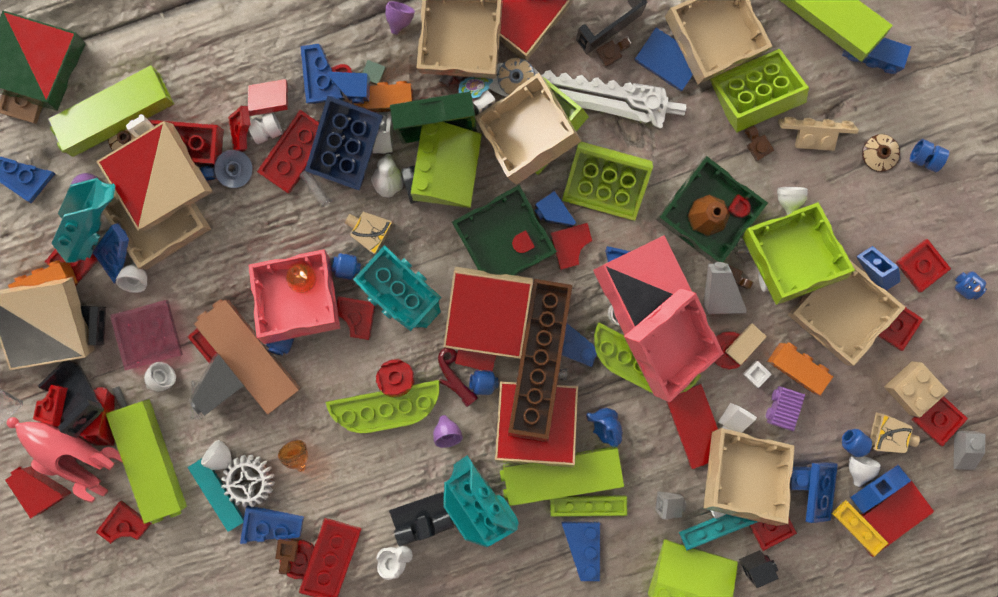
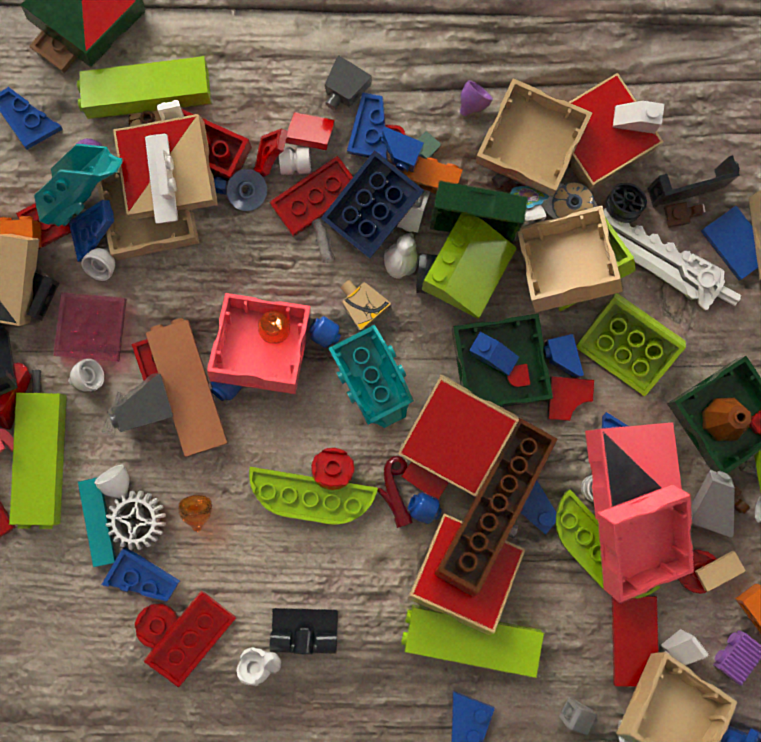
camera: 10 degrees right, 5 degrees down
reddish brown plate [275,538,299,575] -> none
red tile [337,296,376,340] -> none
medium lavender helmet [433,415,463,448] -> none
teal slope [443,455,519,548] -> none
lime tile [550,495,627,517] -> none
blue hair [586,408,623,448] -> none
white plate [743,361,772,388] -> none
none -> white bracket [145,134,178,224]
none -> dark grey torso [325,55,372,110]
none -> blue slope [470,332,519,376]
none -> black wheel [605,183,647,223]

